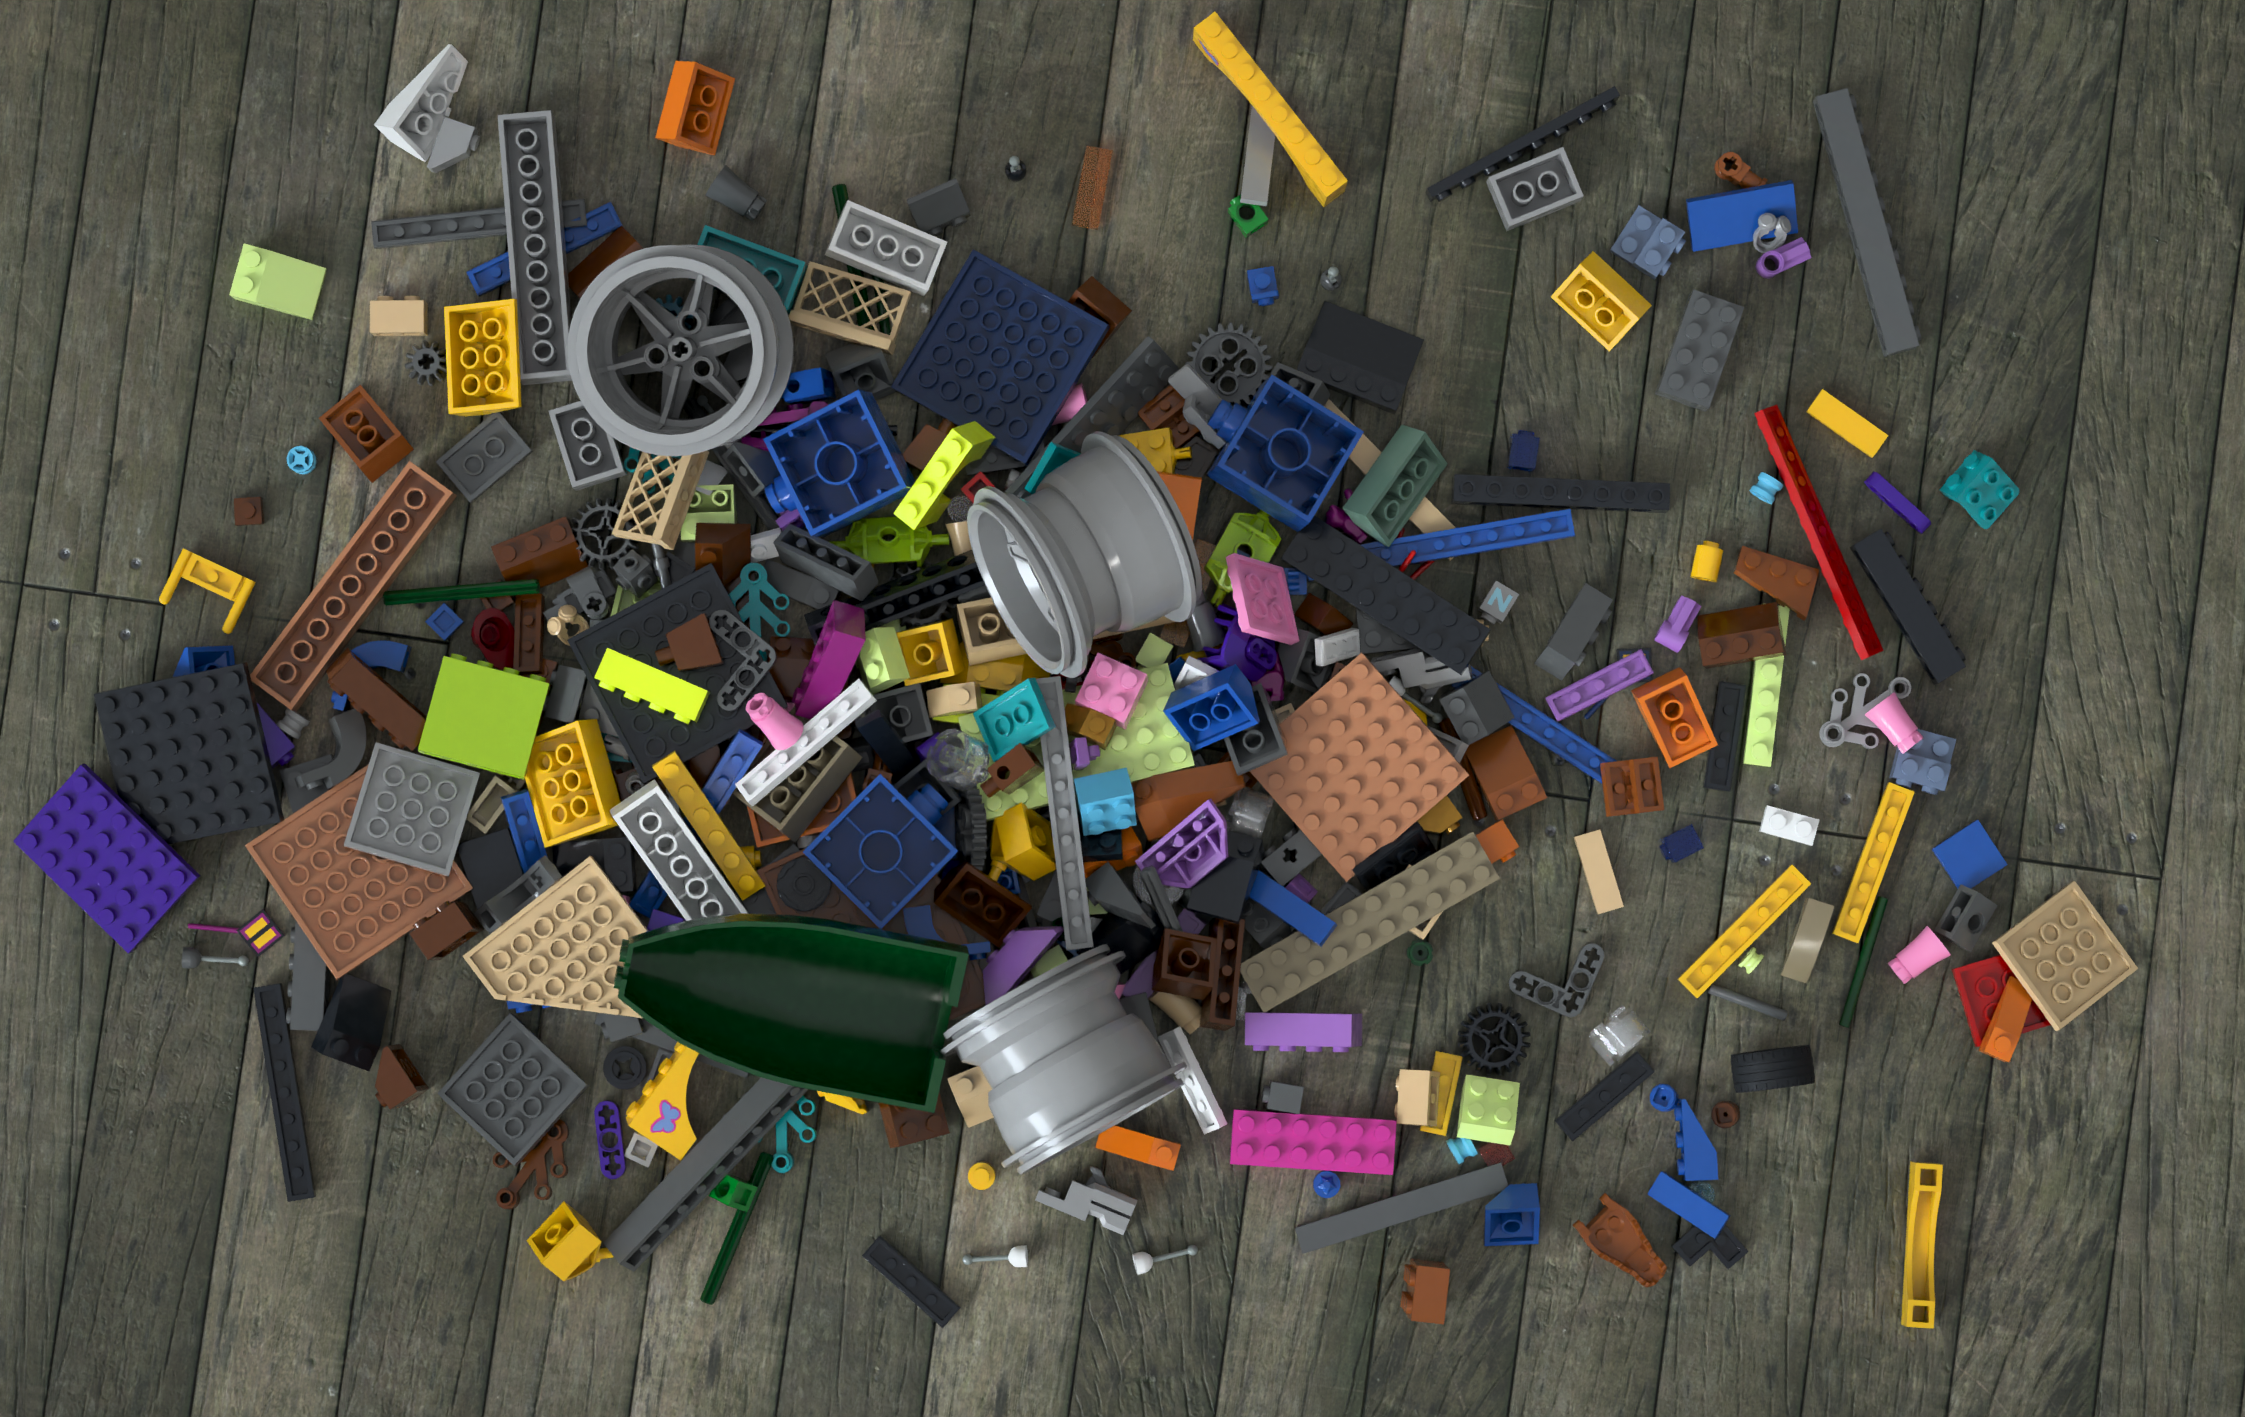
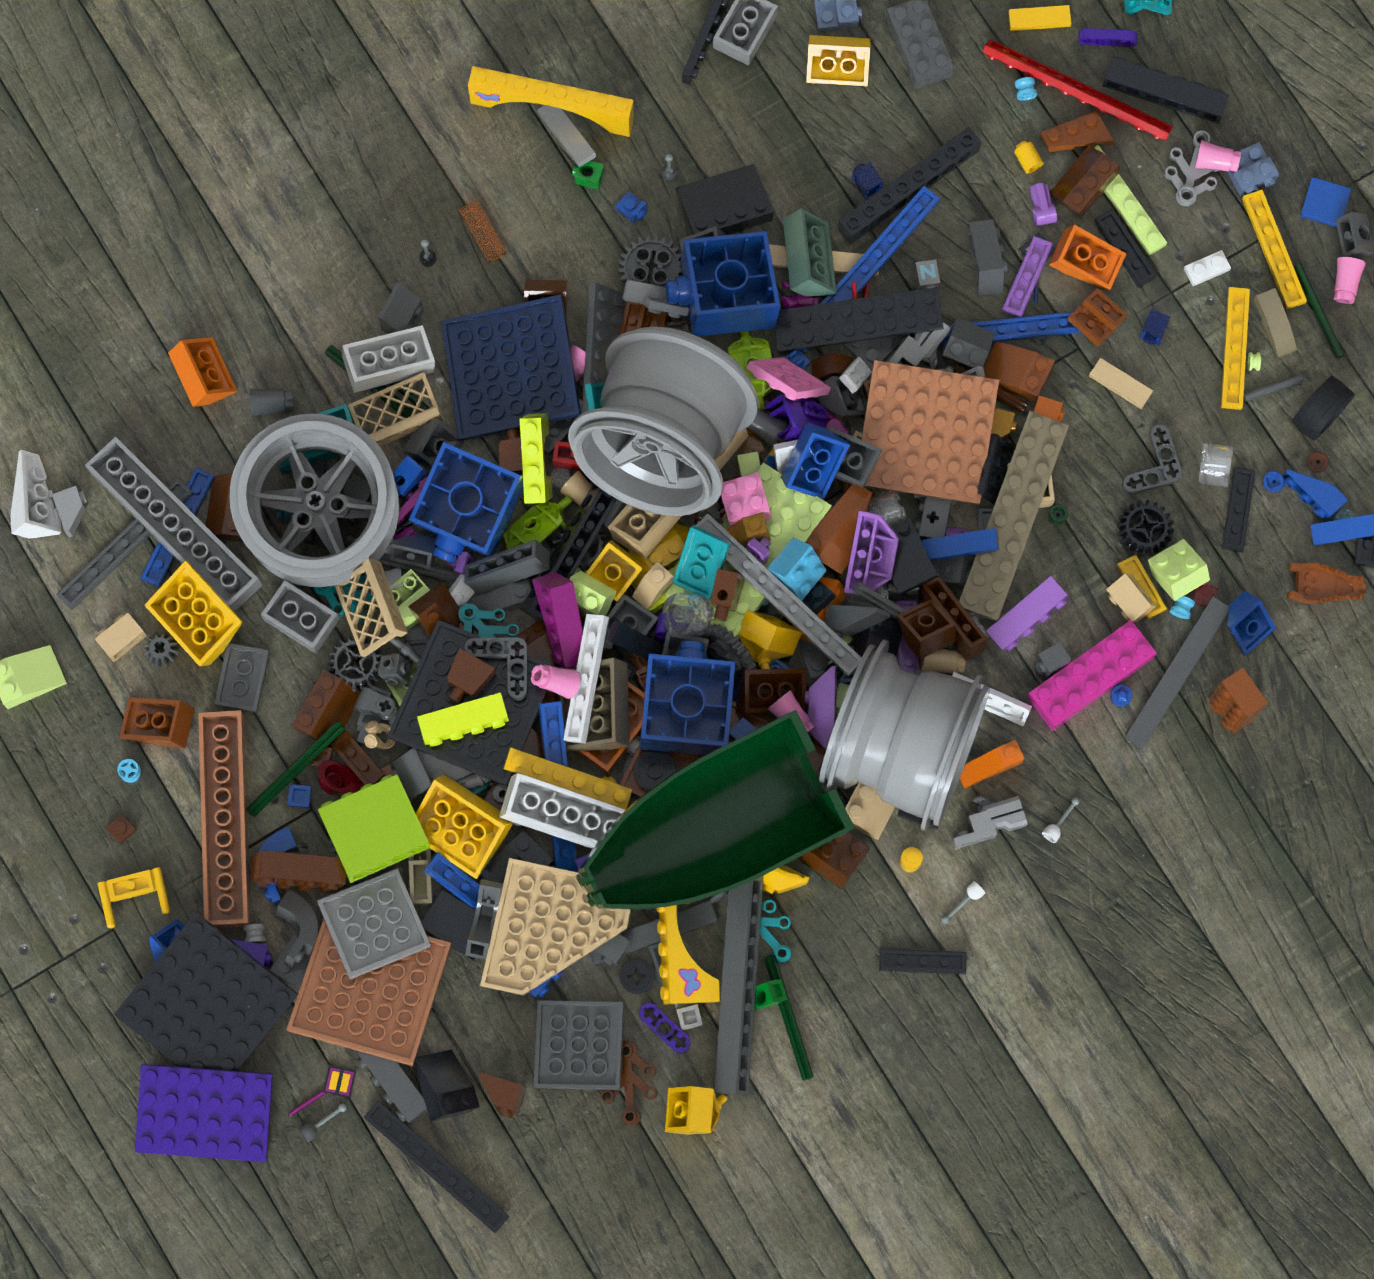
camera: 40 degrees left, 10 degrees down
reddish brown brick [409,901,484,960] -> none
none -> bright pink plant [768,690,815,733]

